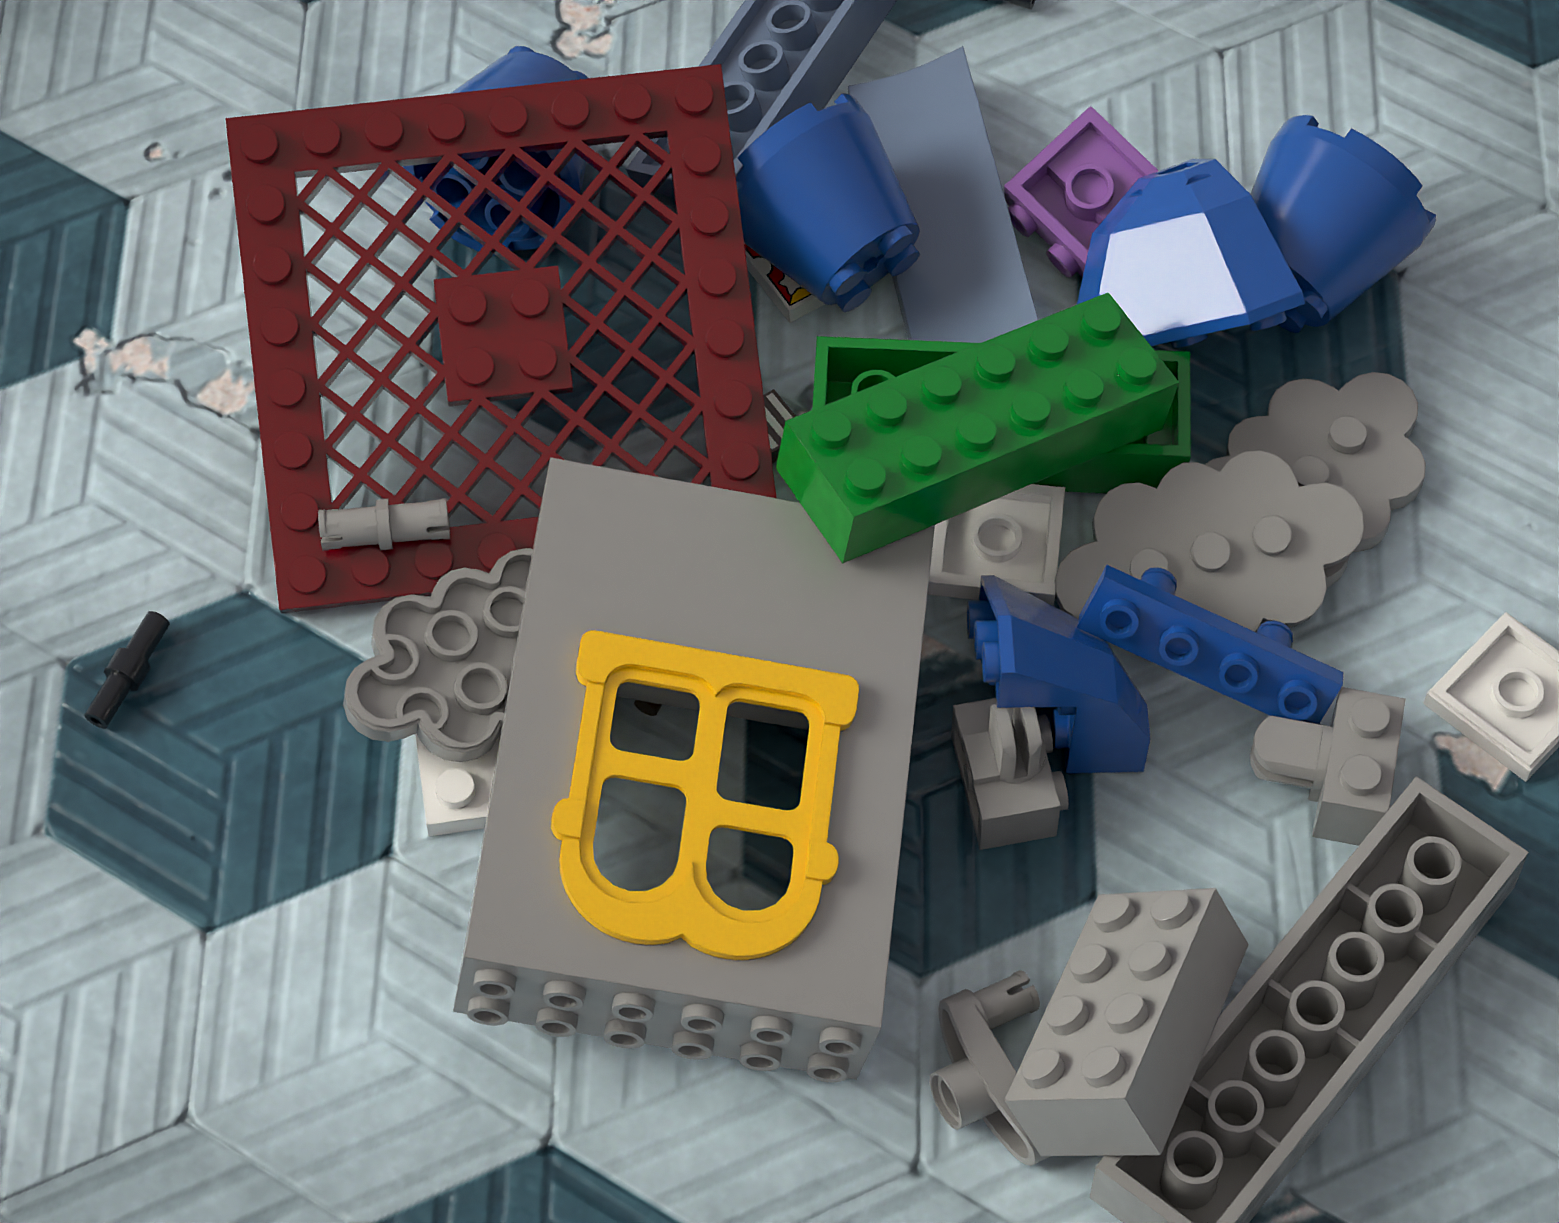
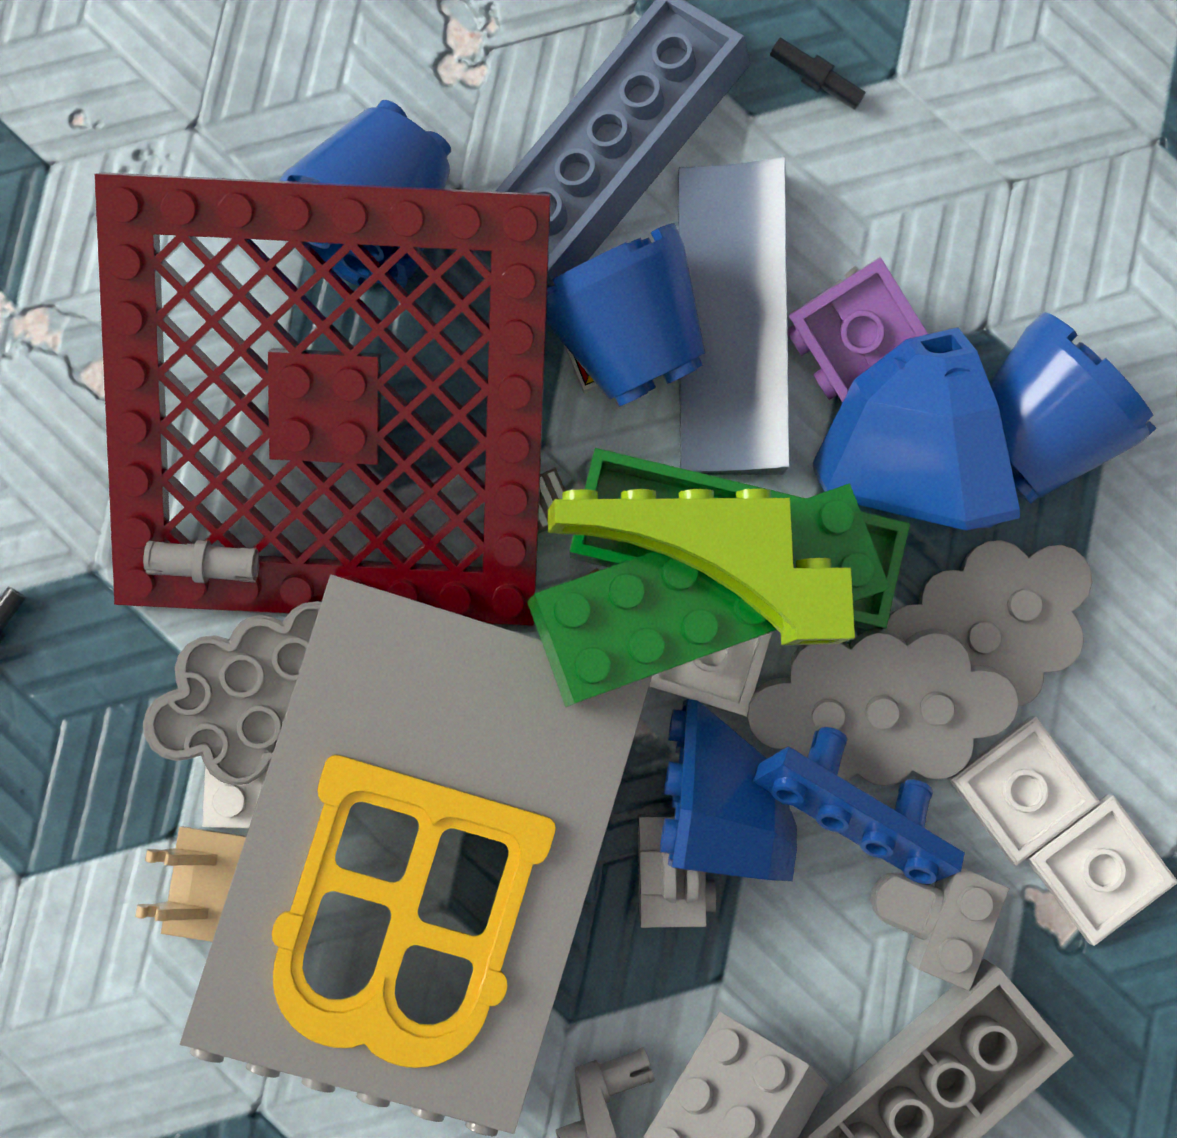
camera: 10 degrees right, 25 degrees up
none -> tan plate [135,826,246,942]
none -> lime arch [548,489,855,645]
none -> white tile [948,716,1101,866]

